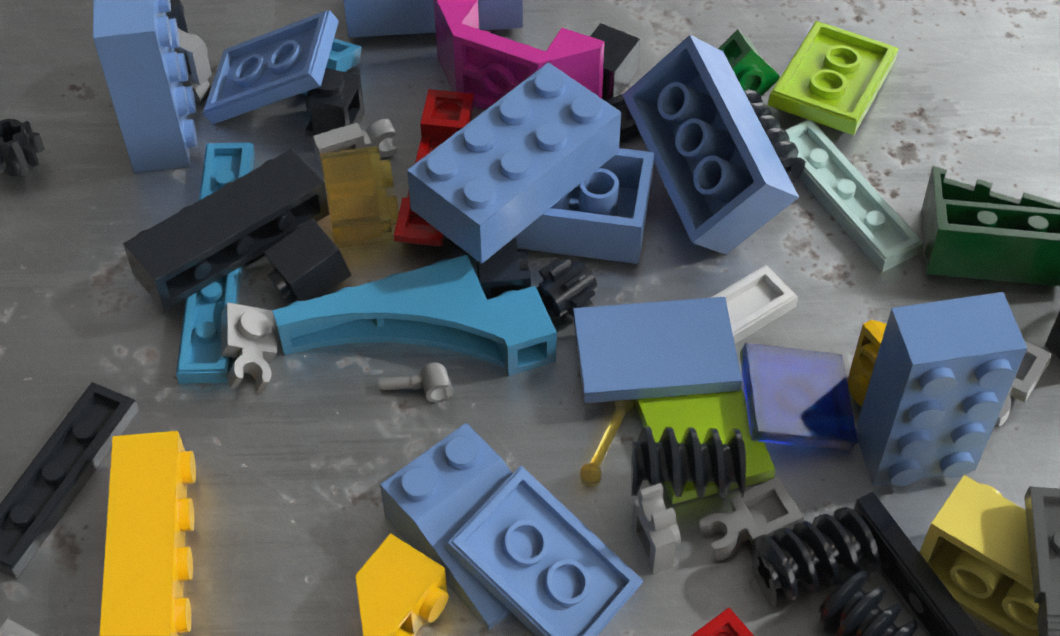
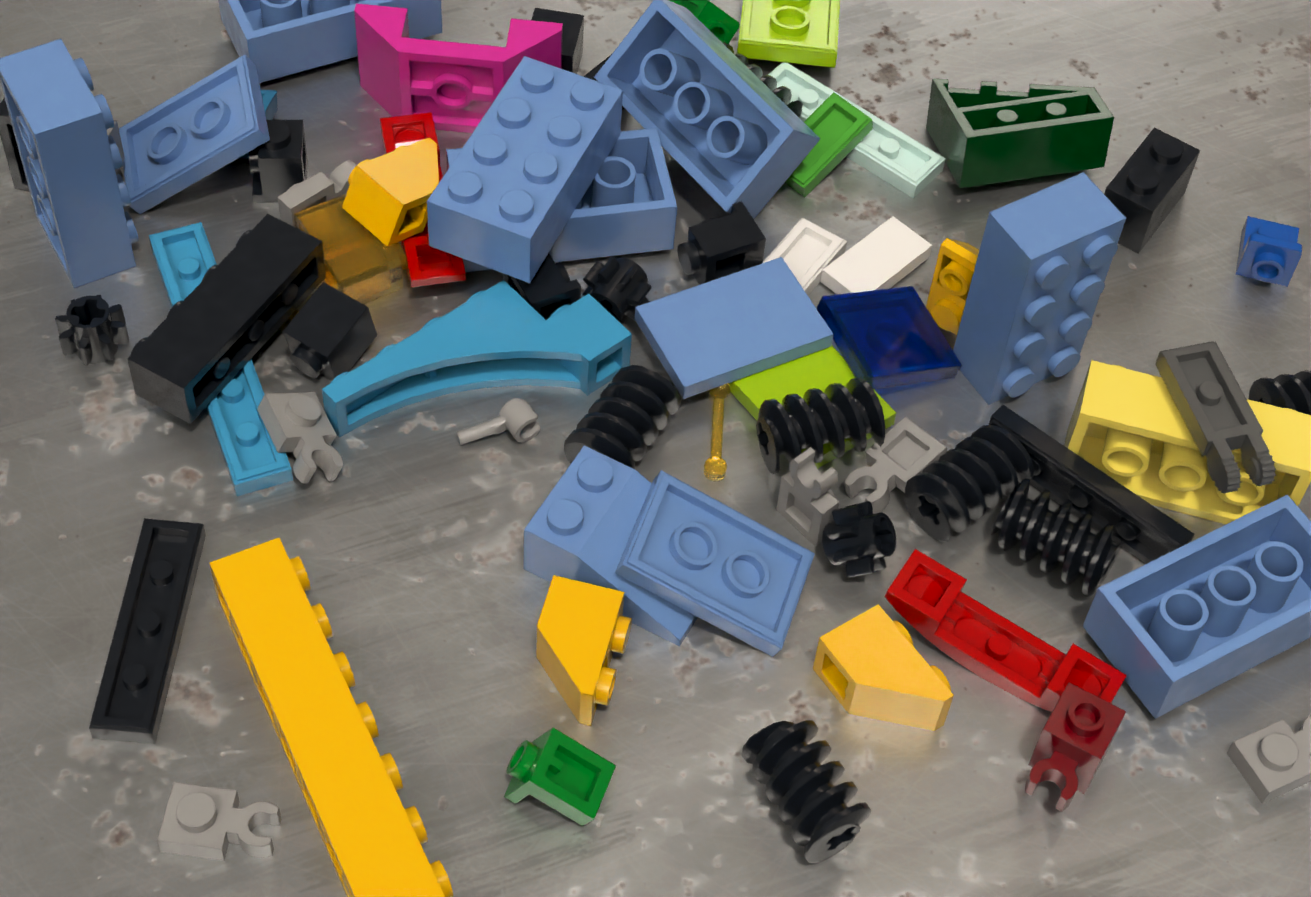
camera: 25 degrees left, 0 degrees up
none -> black gear [55,295,129,366]
none -> yellow slope [342,137,439,247]
none -> black piece [564,365,681,469]
none -> black brick [677,201,766,285]
none -> bright green tile [785,92,873,197]
none -> white tile [820,216,932,312]
none -> black gear [822,501,896,578]

